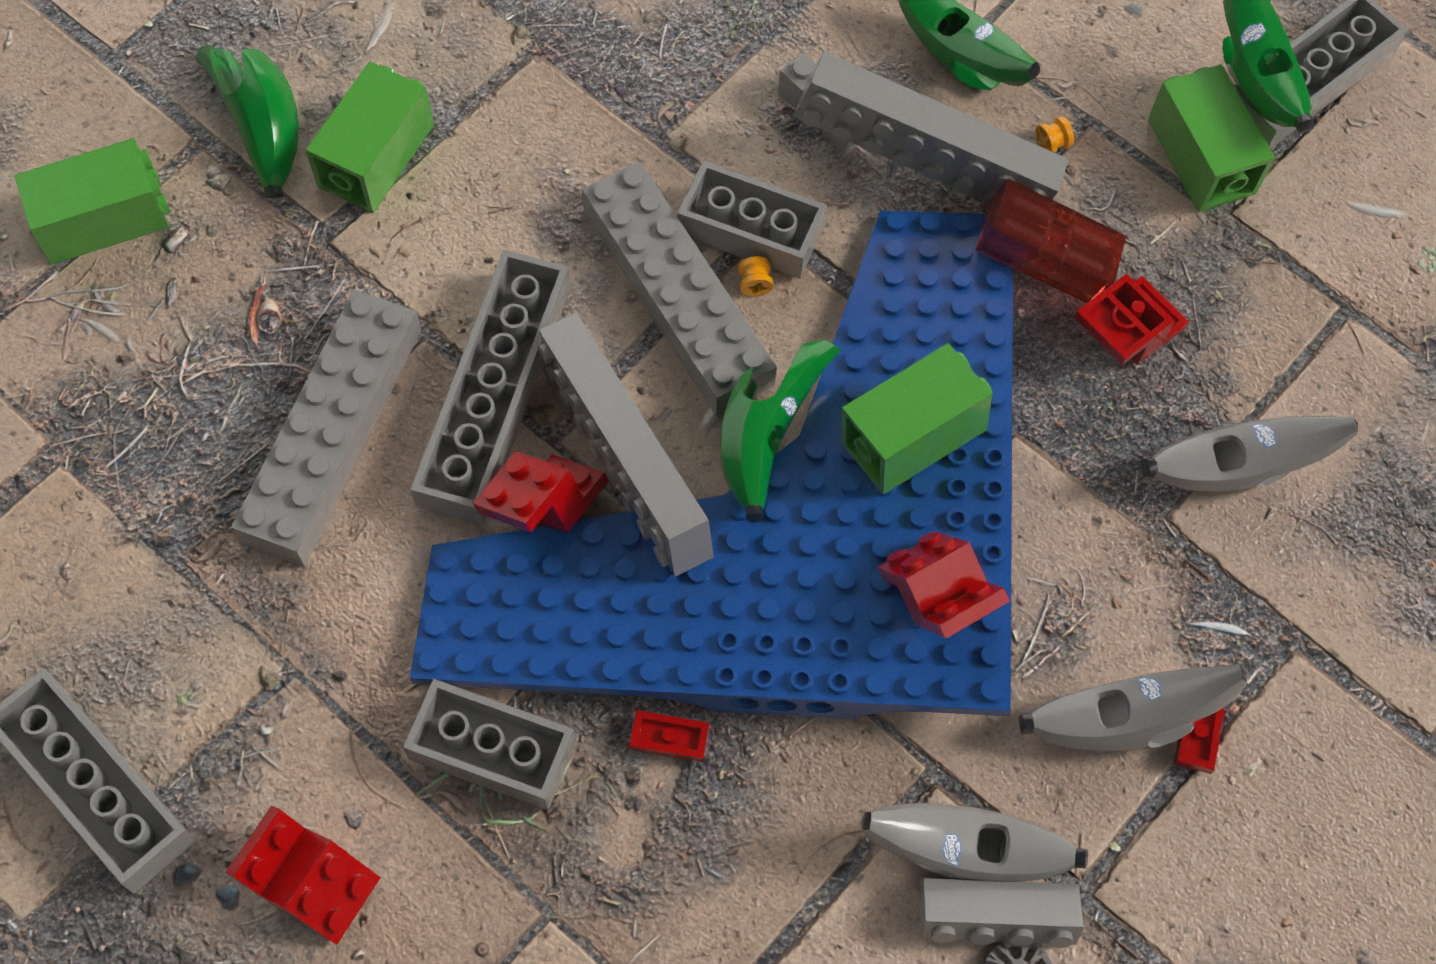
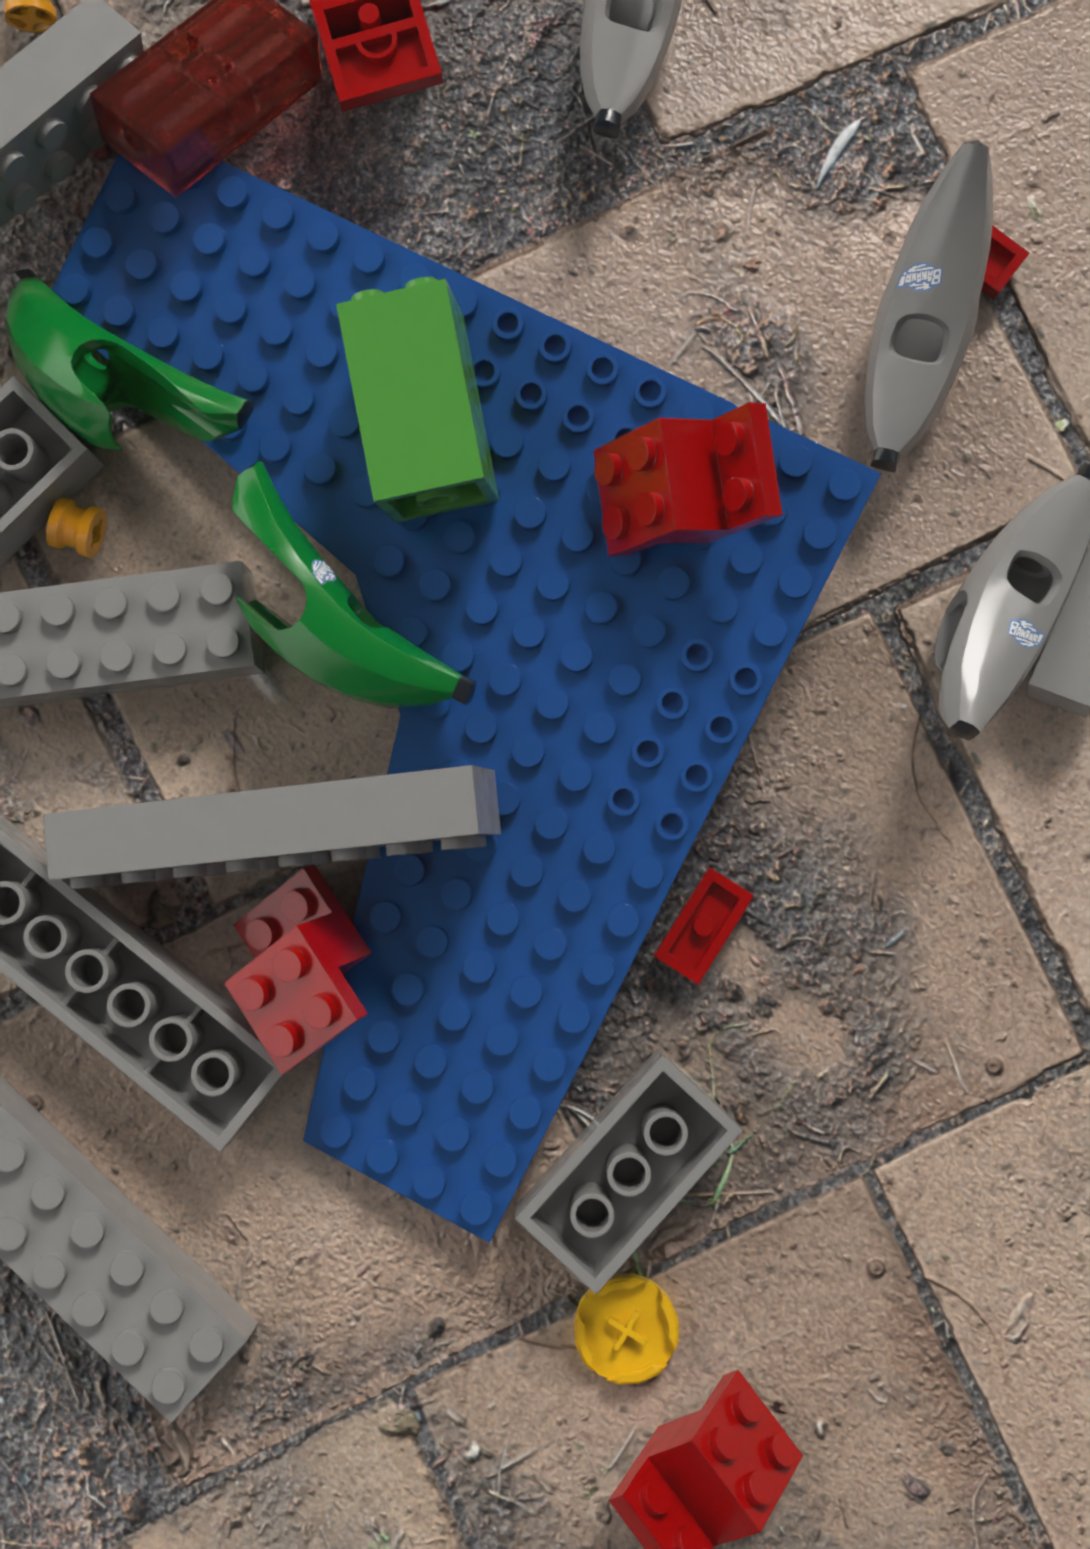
camera: 65 degrees left, 20 degrees up
none -> green piece [6,269,254,451]
none -> yellow tile [574,1273,679,1385]

